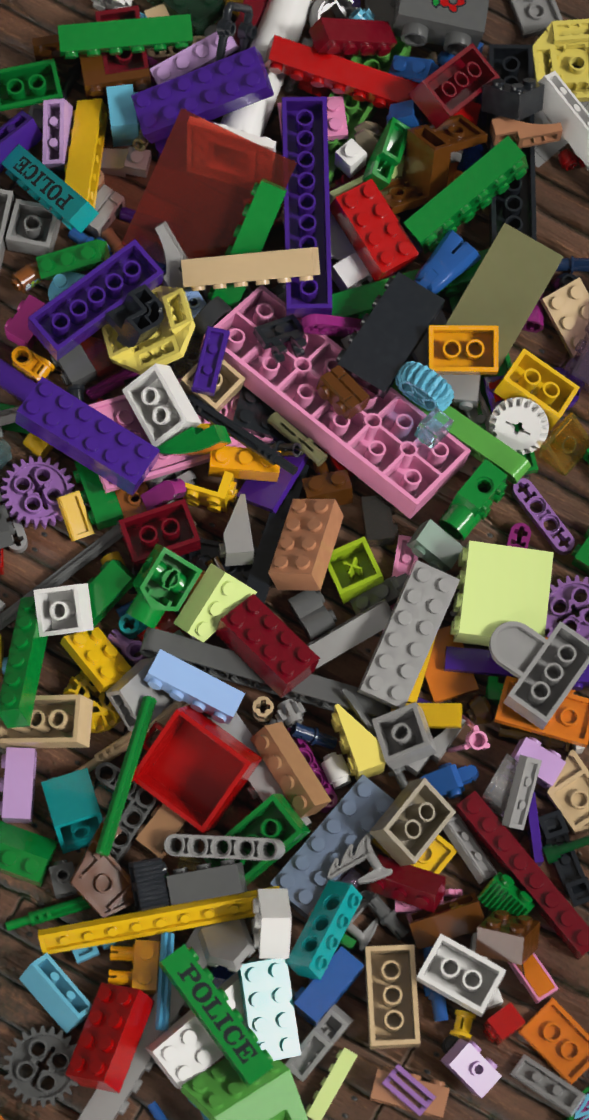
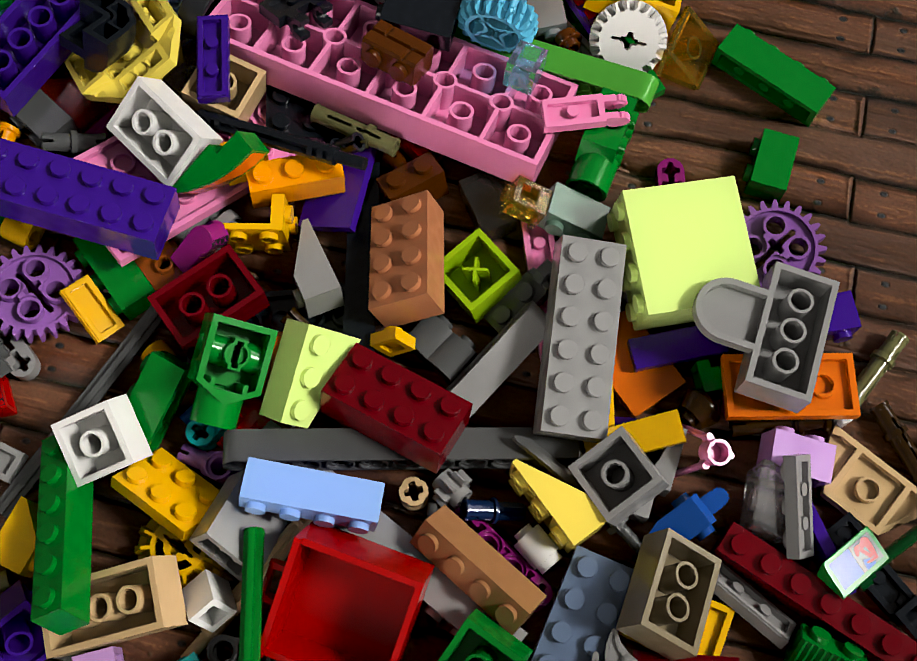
camera: 15 degrees left, 0 degrees up
medium lavender beam [512,478,575,555] -> none
none -> dark grey pin [41,130,106,154]
none -> white brick [182,569,238,633]
none -> yellow plate [370,326,416,357]
none -> clear yellow brick [500,176,553,230]
none -> bright pink hinge [540,93,631,133]
none -> reddish brown plate [554,27,582,51]
none -> slope [817,526,889,600]

